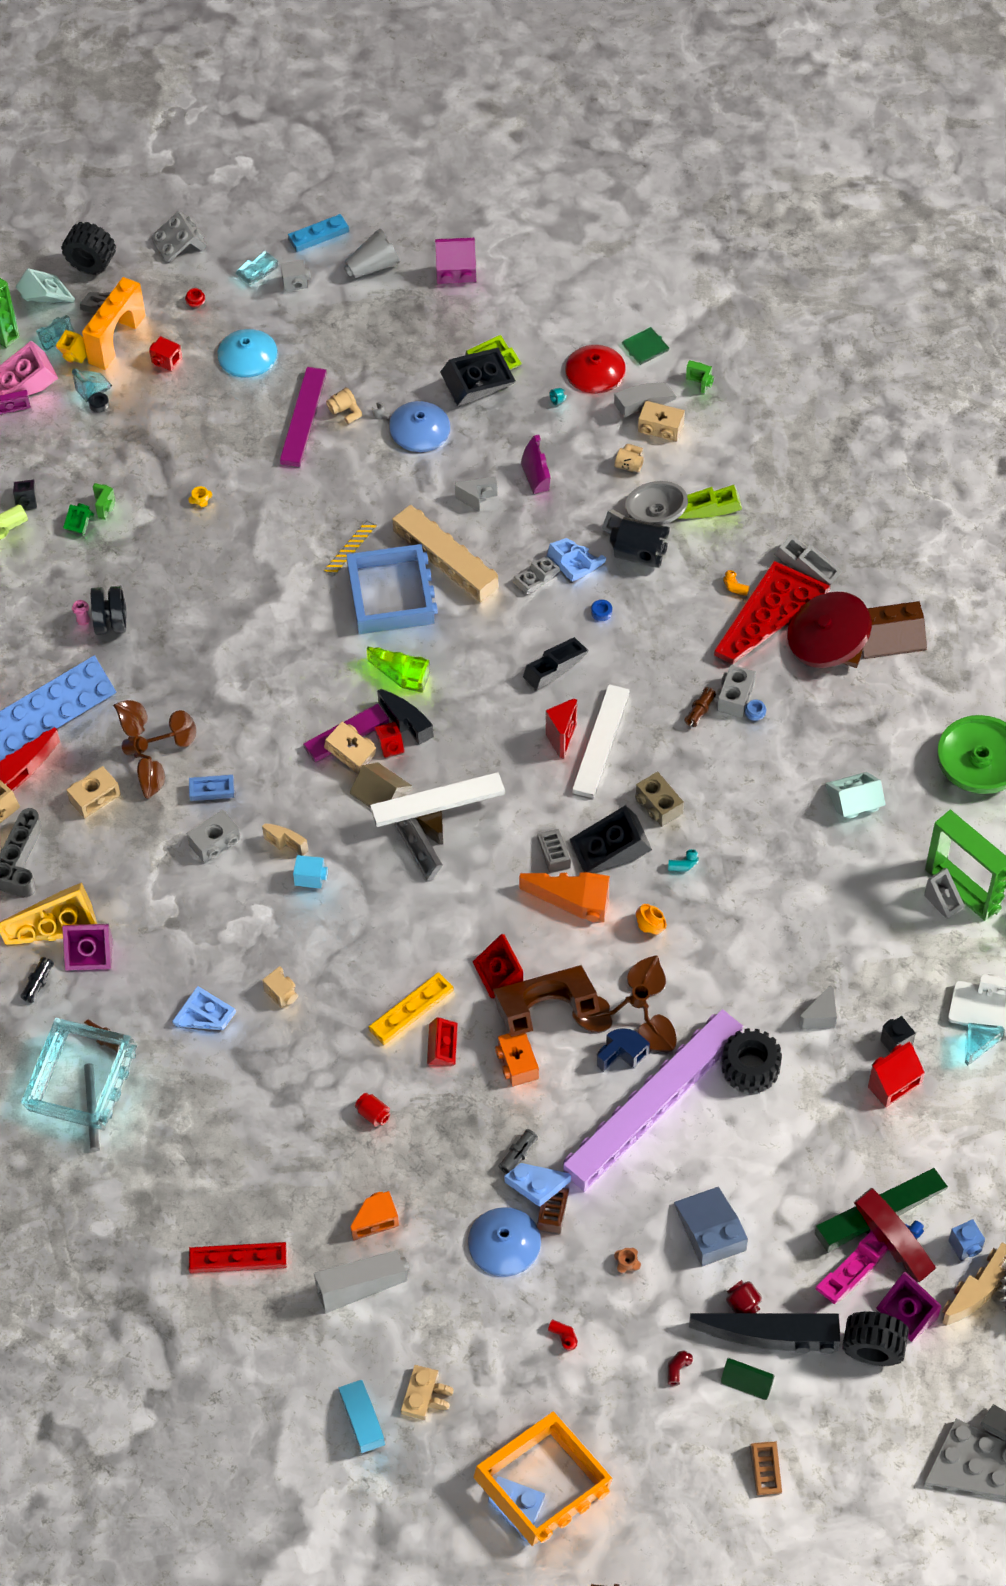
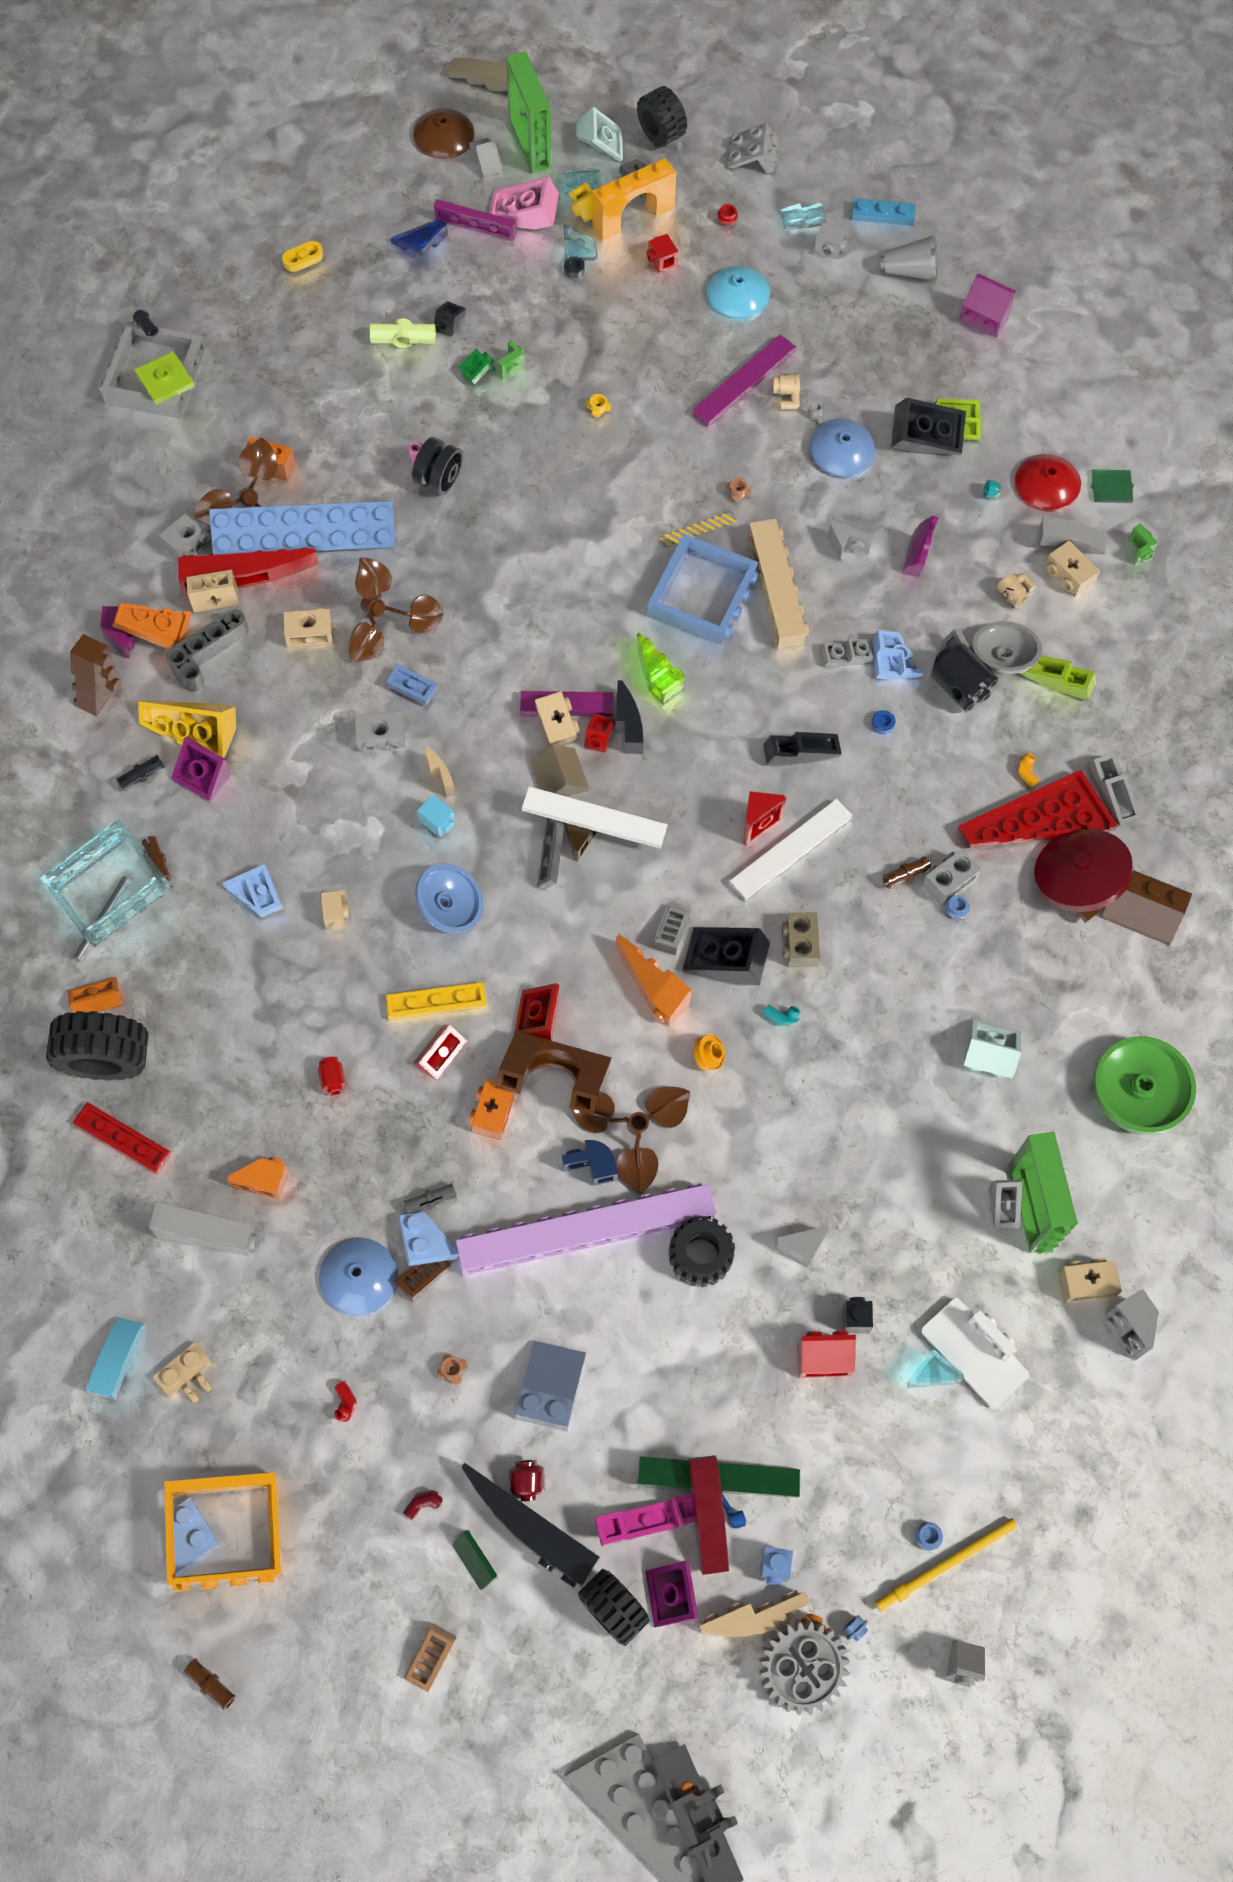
camera: 30 degrees right, 10 degrees up
none -> black tyre [46,1011,149,1081]
none -> orange slope [68,977,123,1013]
none -> medium blue dish [415,863,483,933]
none -> nougat plate [725,478,751,501]

